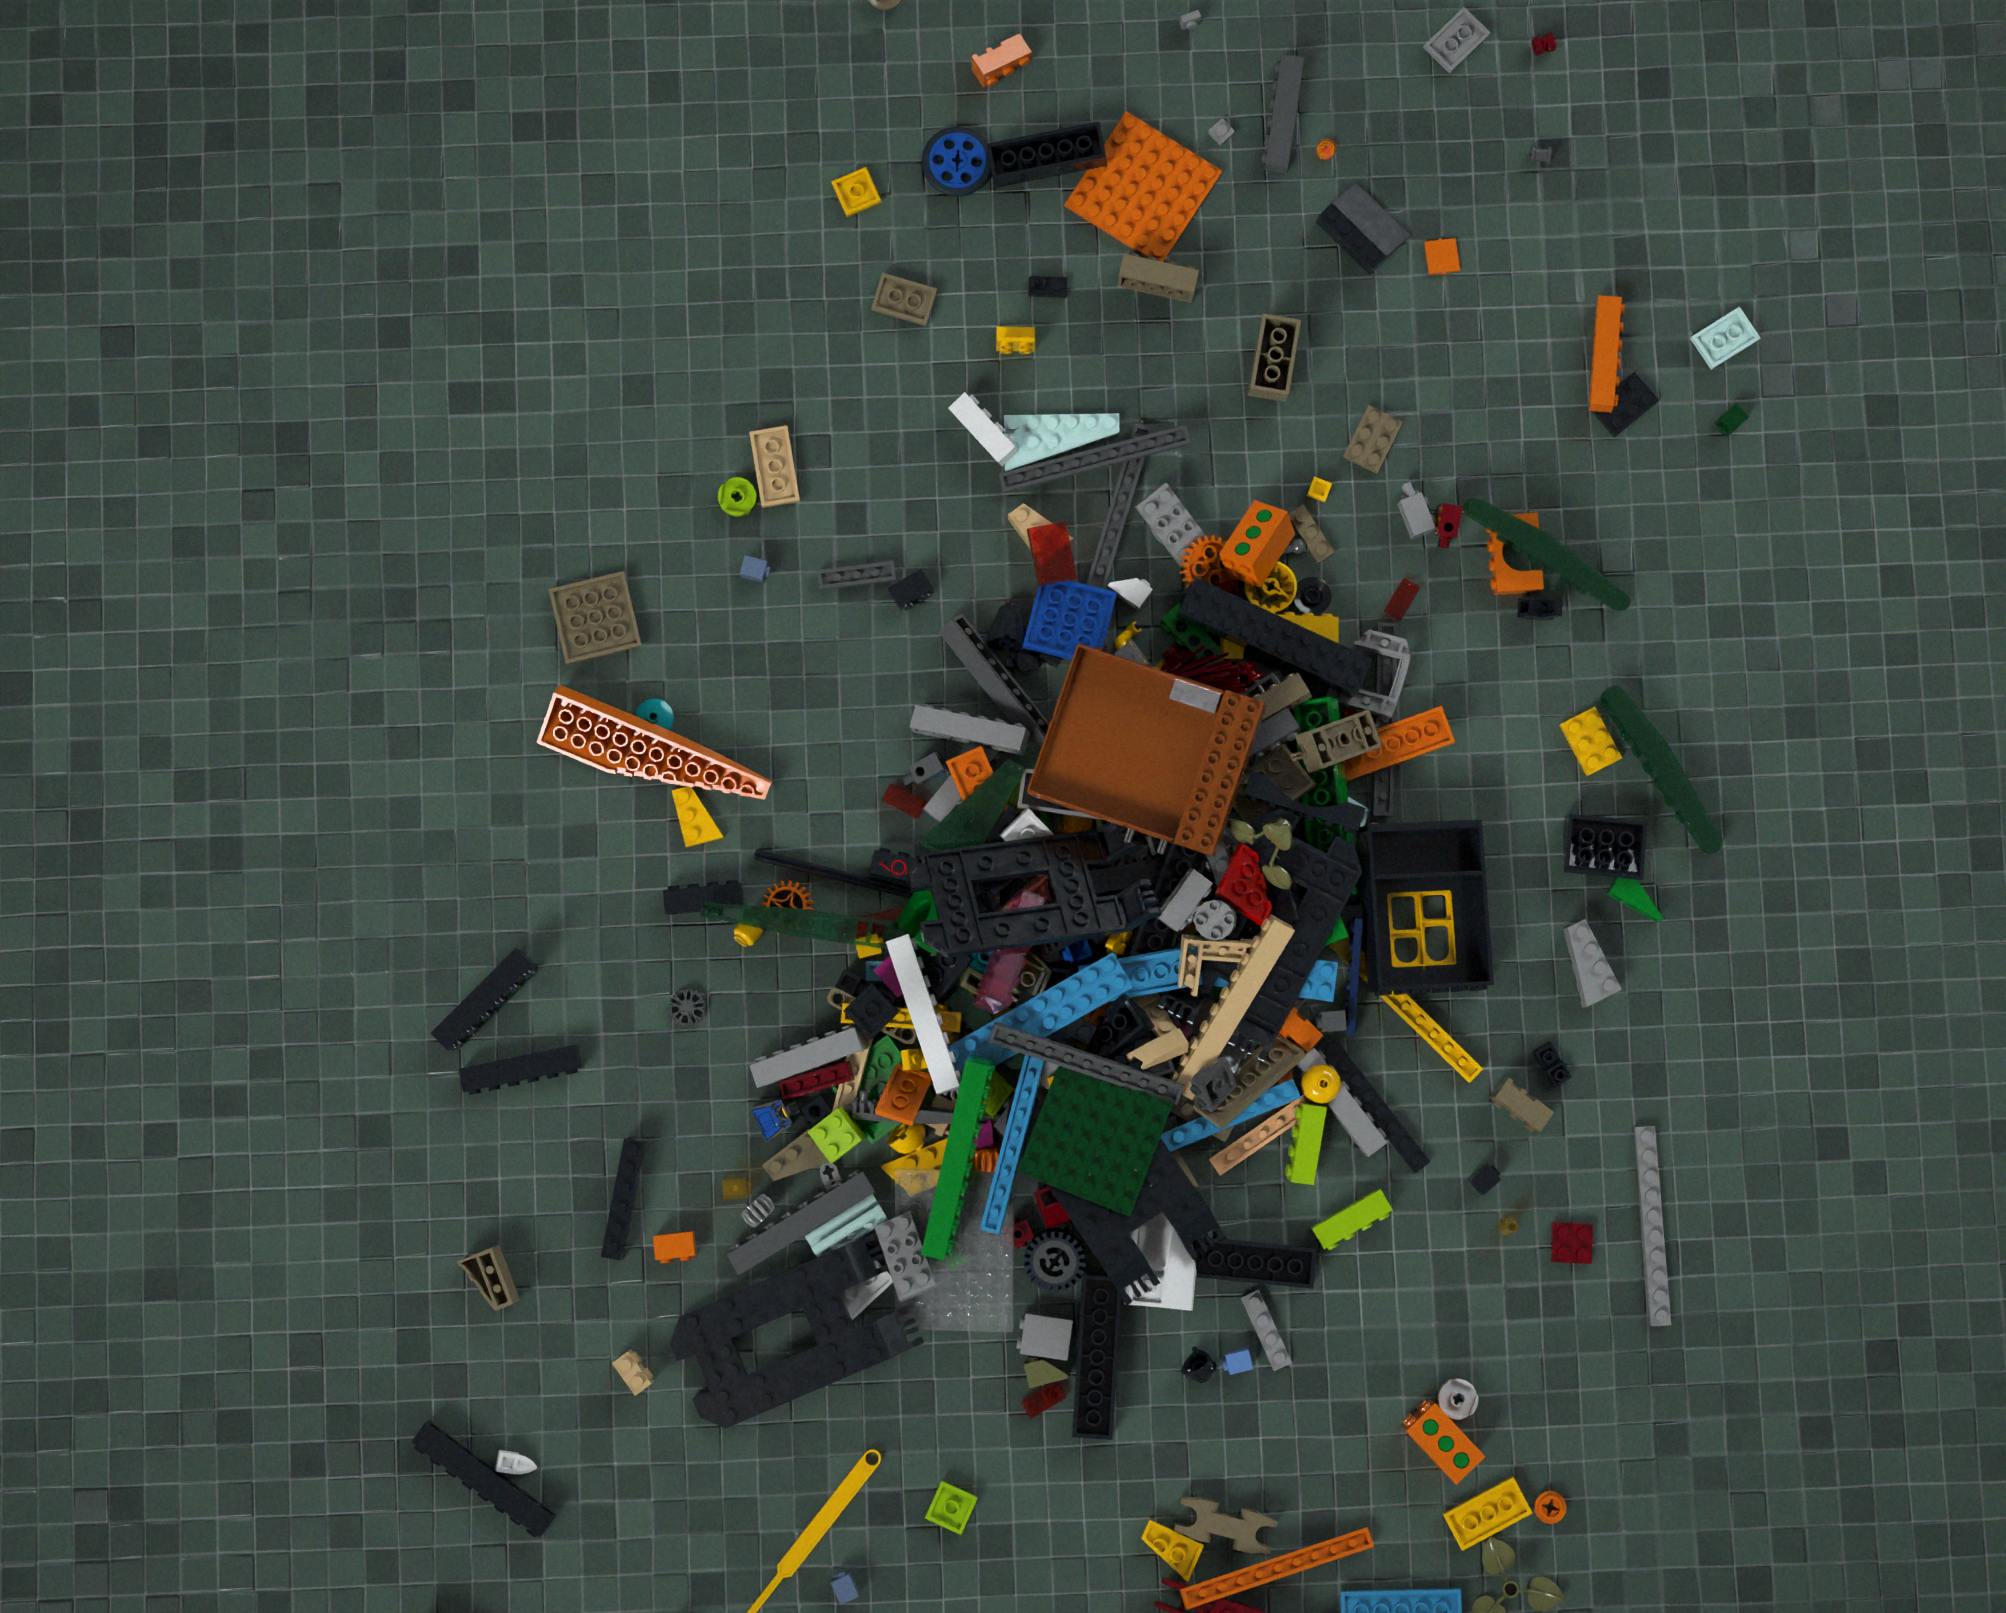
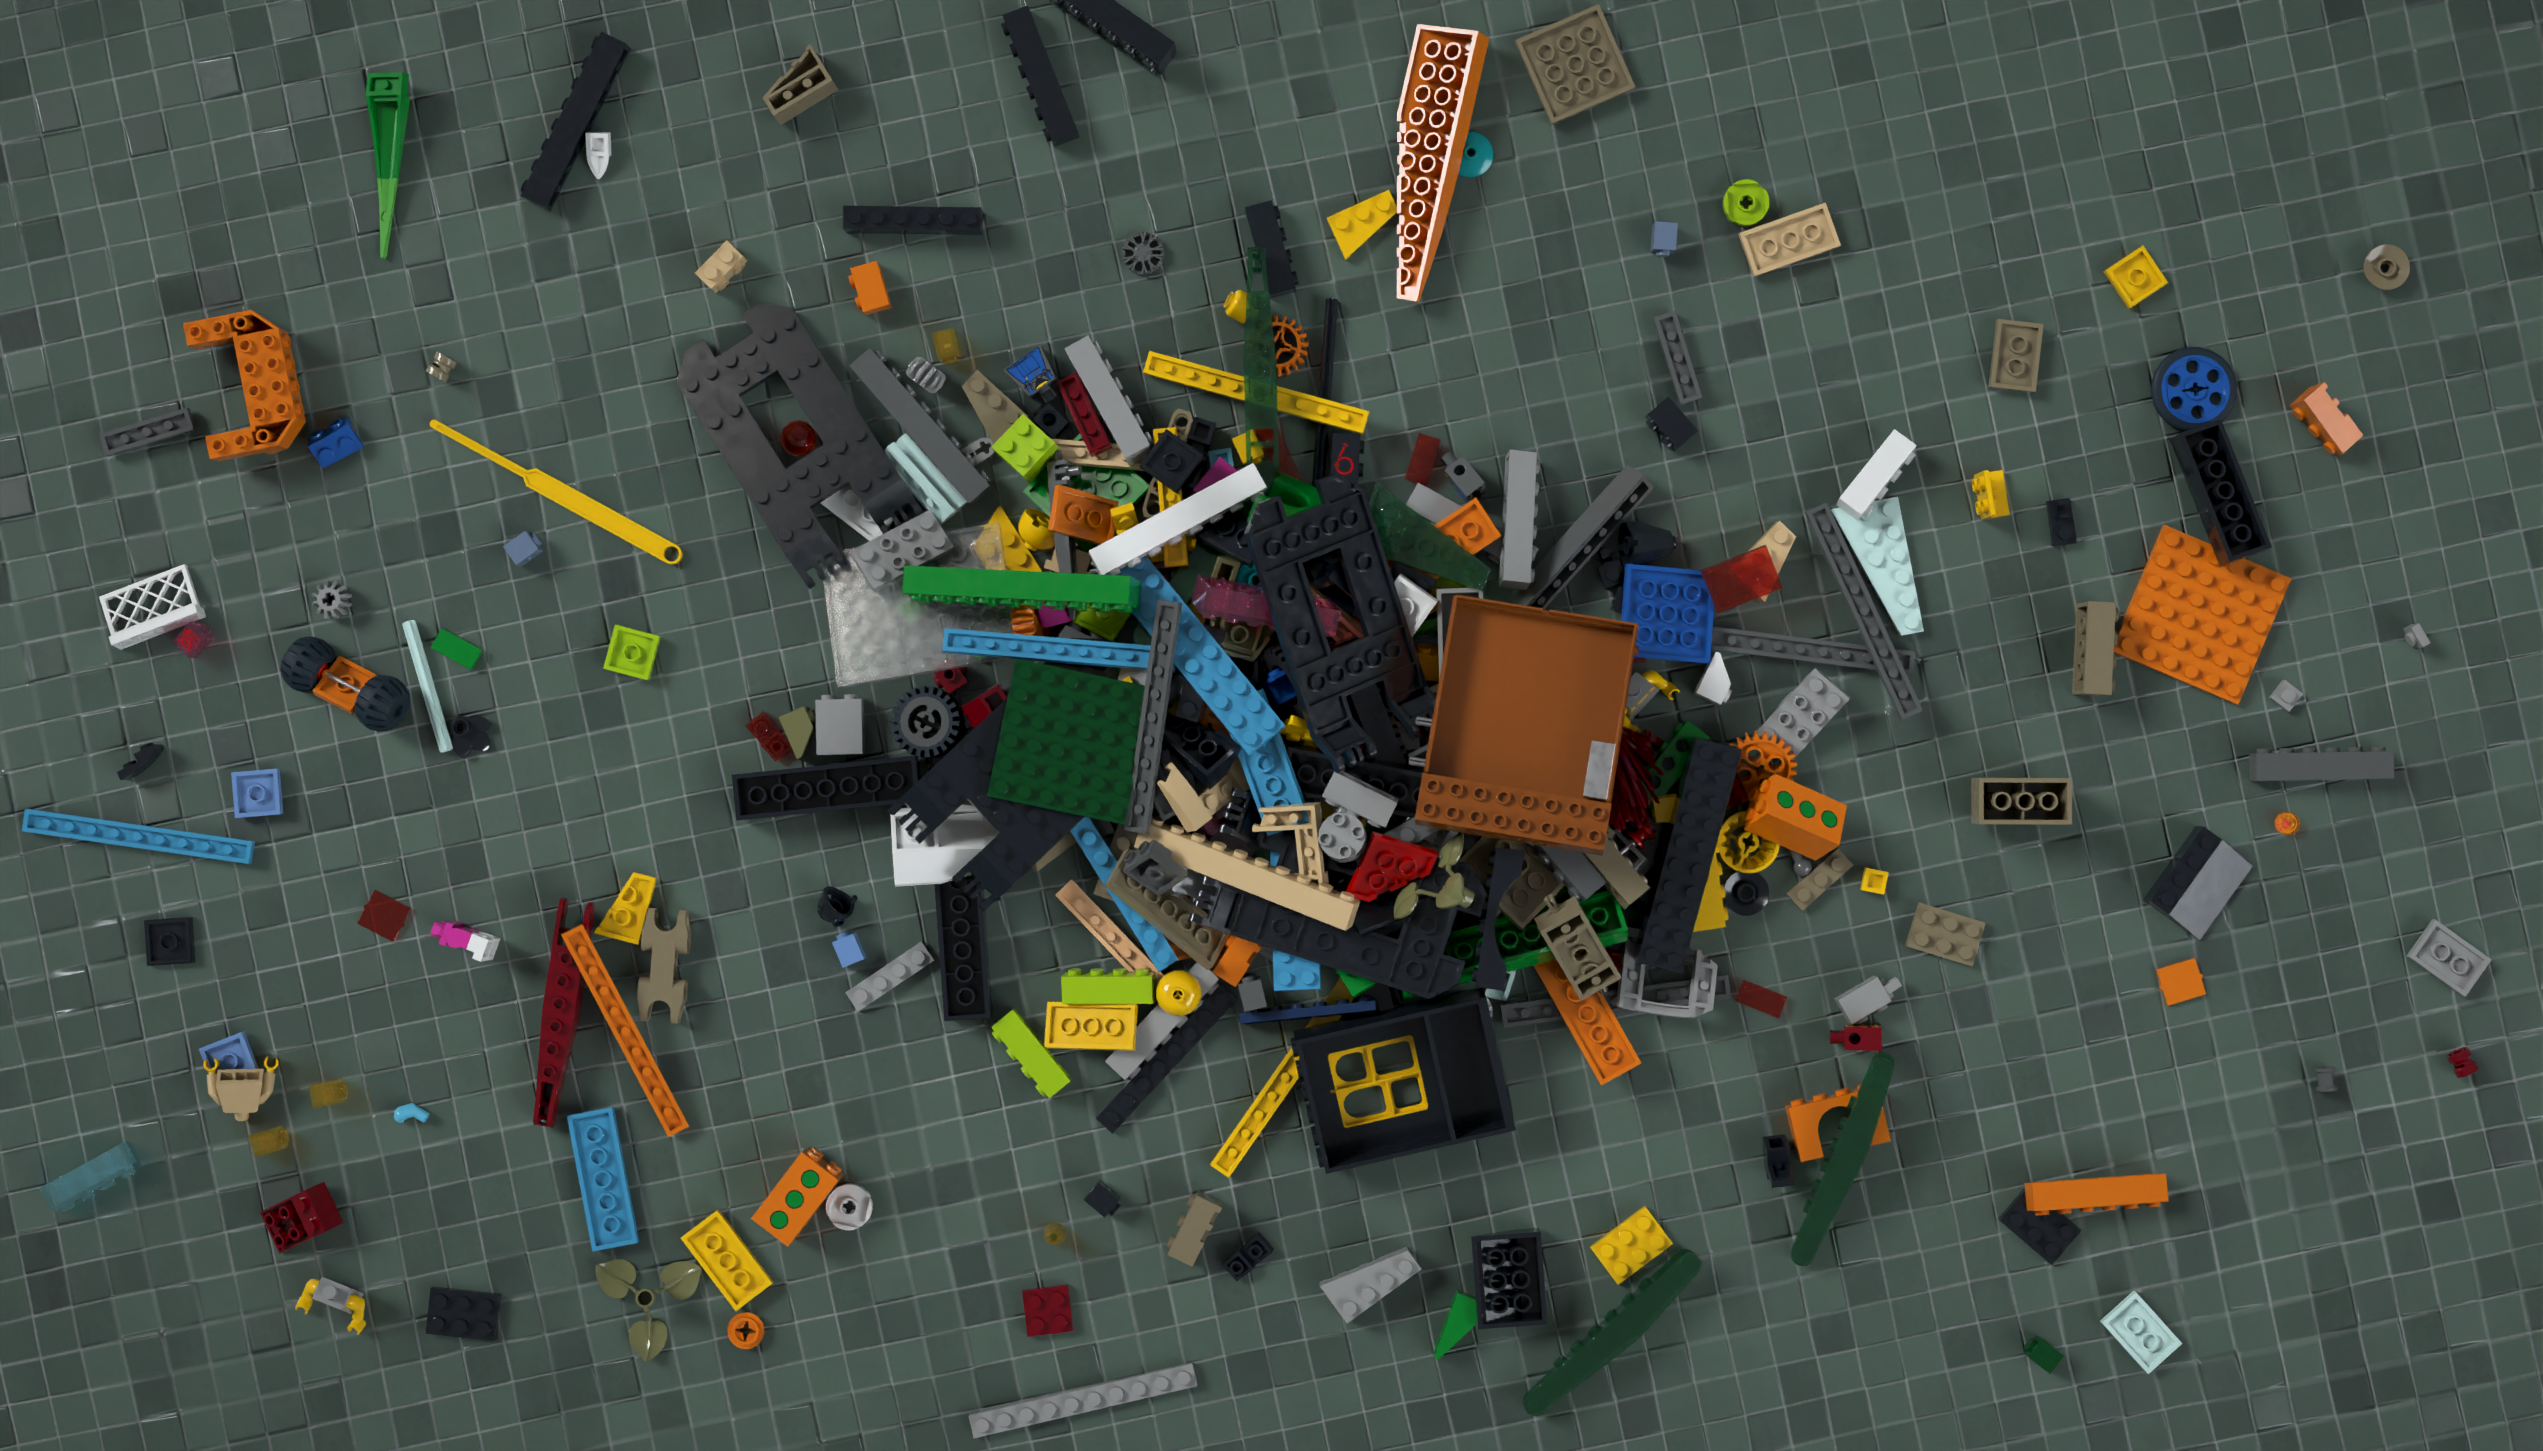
camera: 80 degrees right, 5 degrees up
none -> clear red hair [780,419,816,457]
none -> yellow plate [1044,1002,1138,1051]
none -> yellow plate [1143,351,1369,435]

